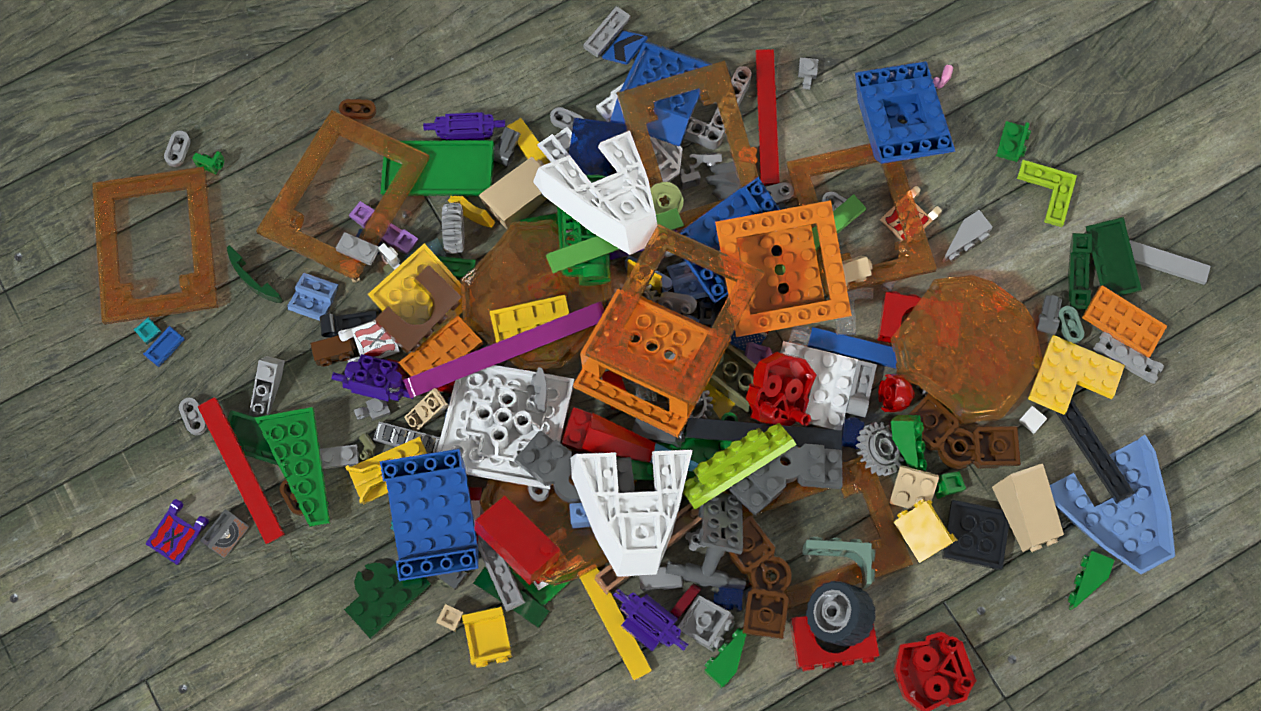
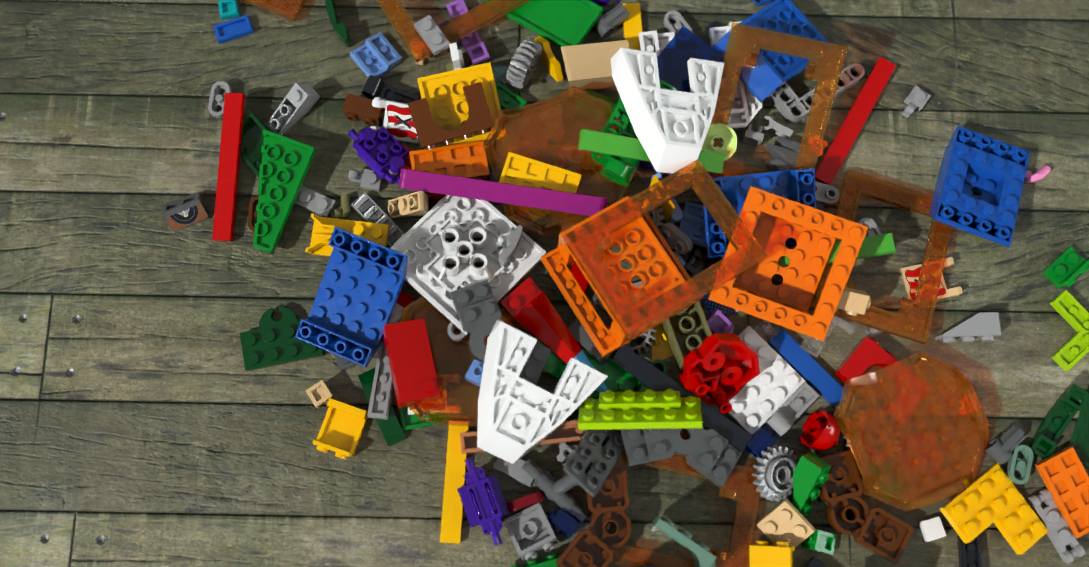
camera: 30 degrees right, 5 degrees up
flag [146,499,209,565] -> none

